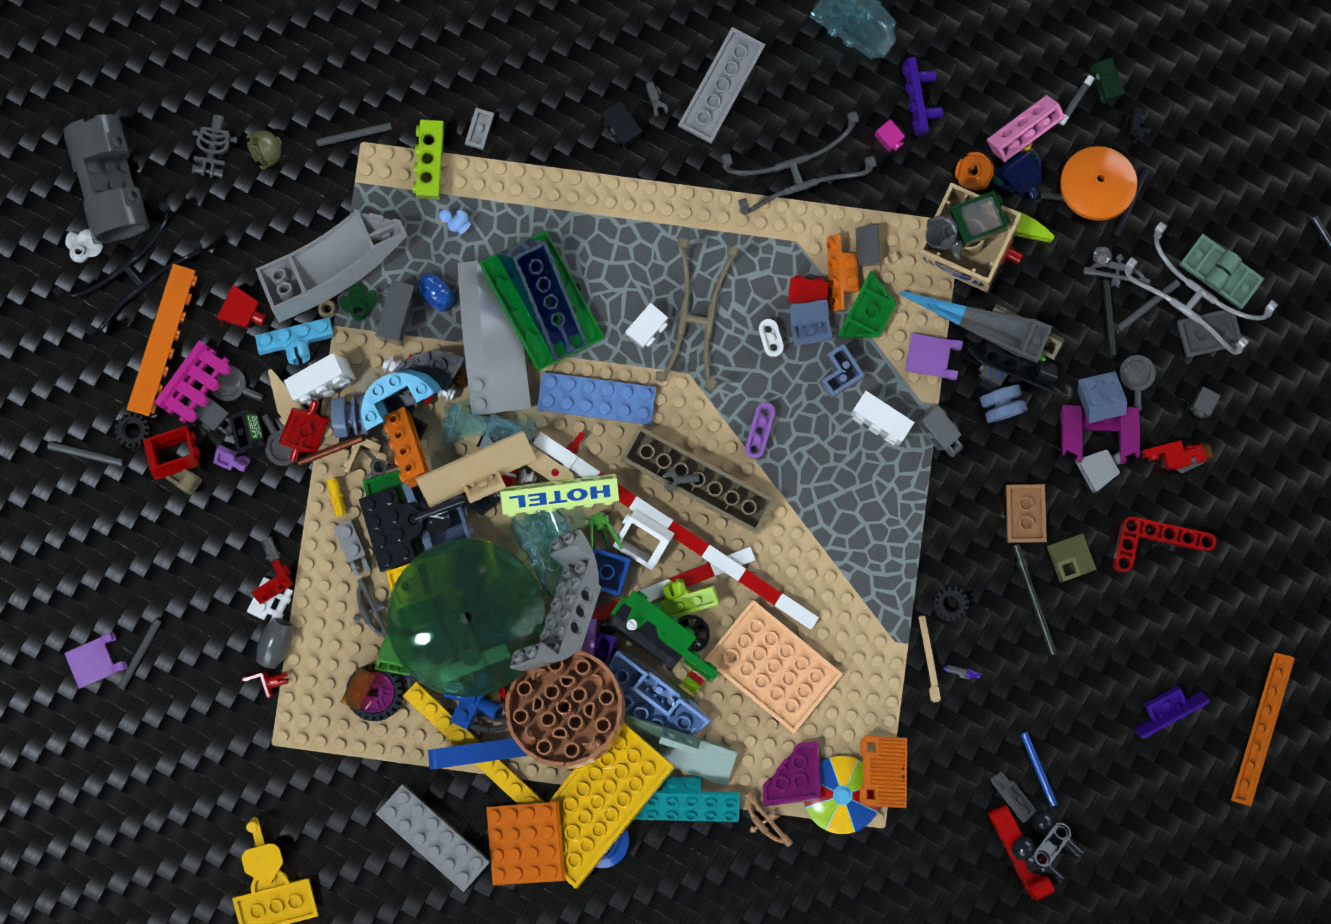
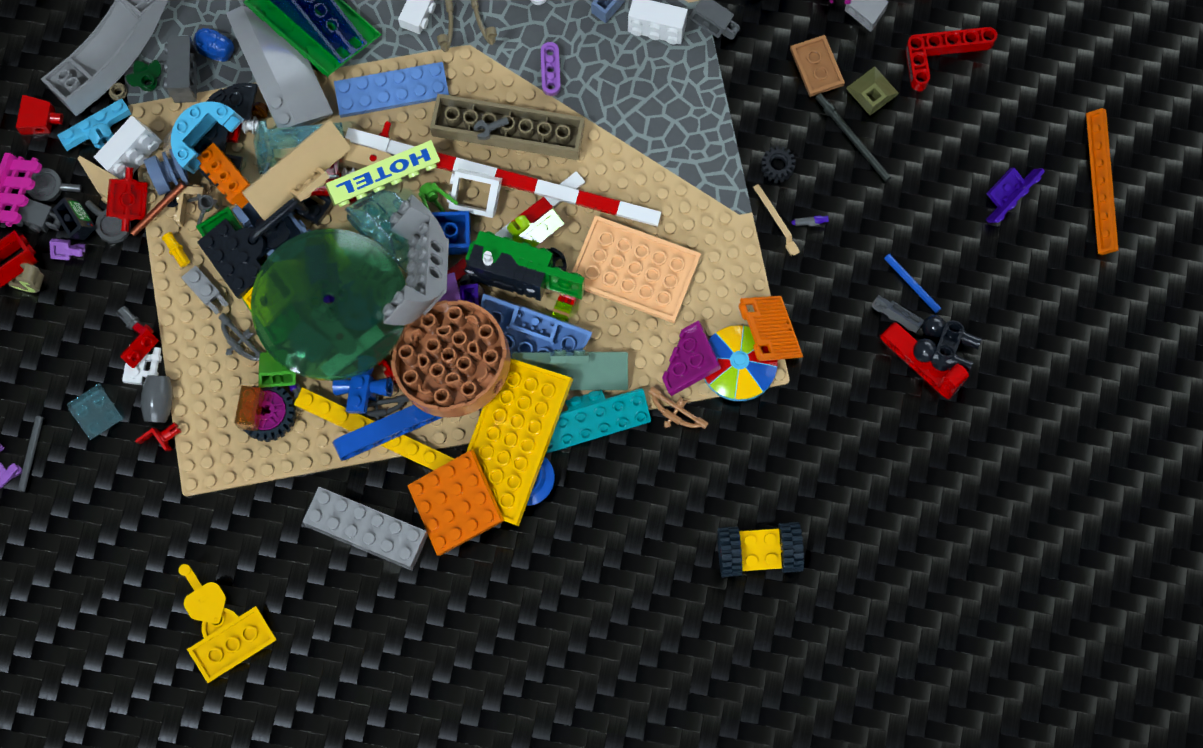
camera: 15 degrees left, 10 degrees down
none -> clear light blue bracket [67,383,122,439]

